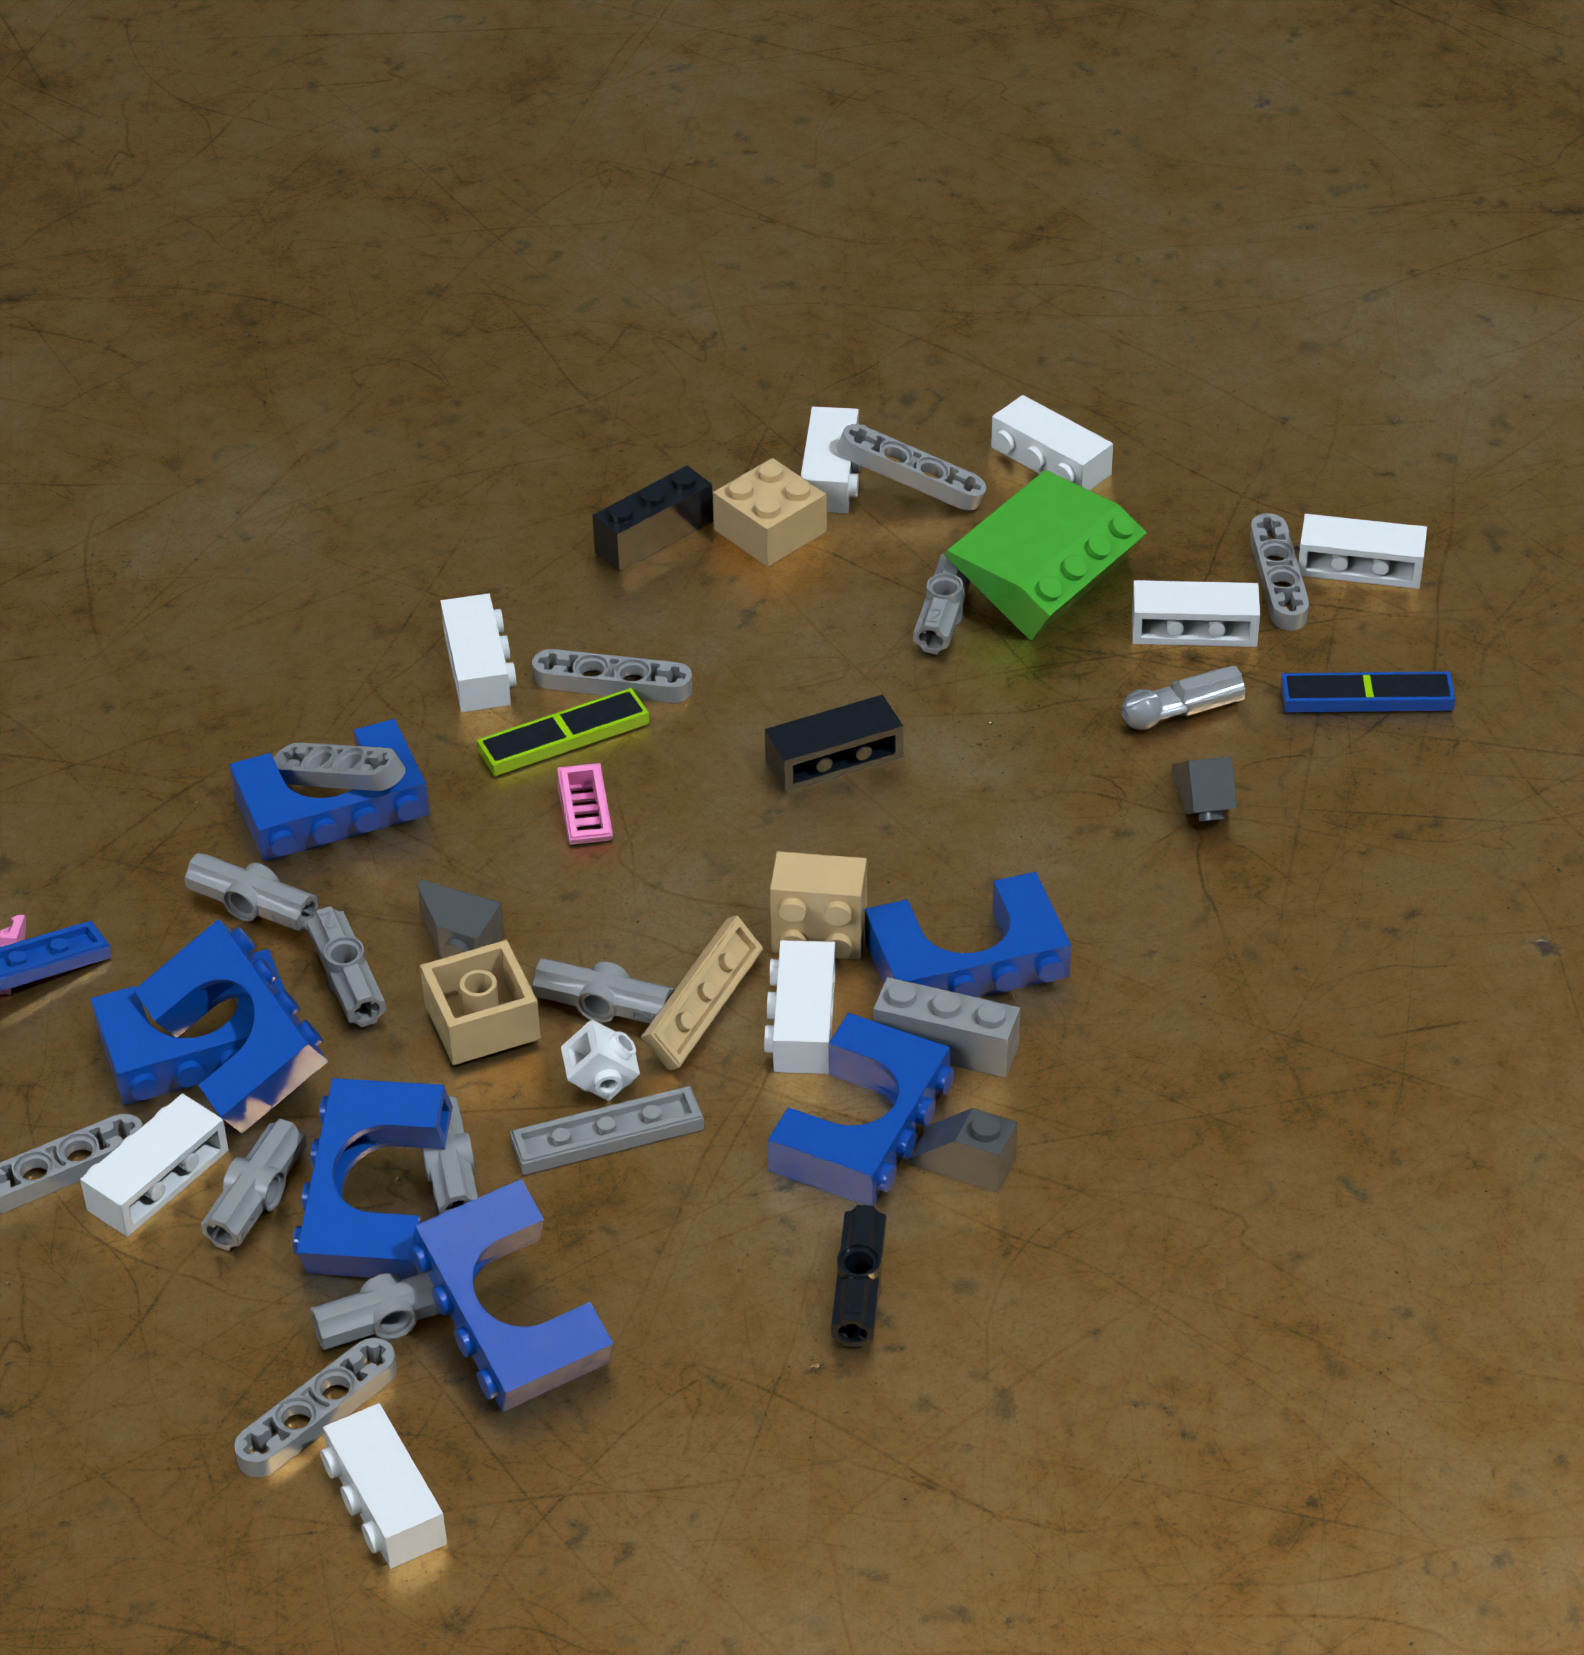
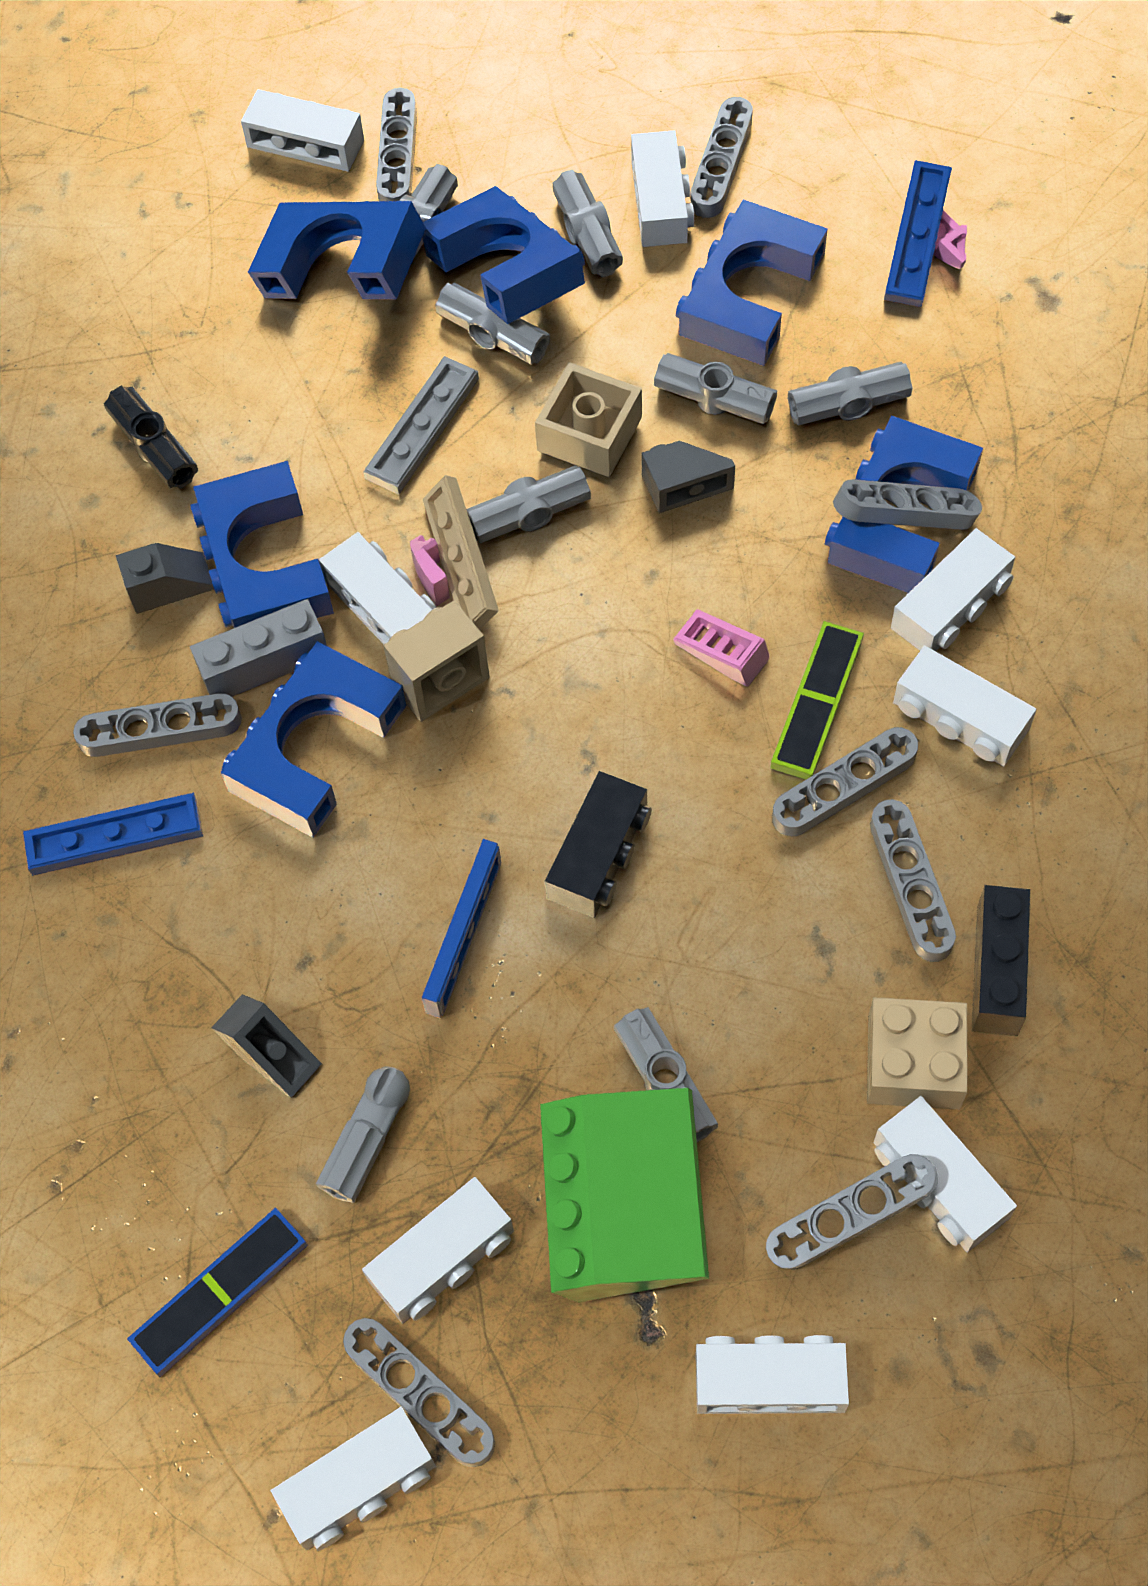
camera: 140 degrees right, 20 degrees up
blue arch [134,919,328,1133] -> none
white brick [561,1019,640,1101] -> none
none -> blue tile [23,792,203,876]
none -> light grey beam [73,694,242,757]
none -> bright pink slope [410,535,450,606]
none -> blue tile [422,839,502,1018]
none -> light grey beam [870,799,956,962]
none -> white brick [891,528,1015,651]

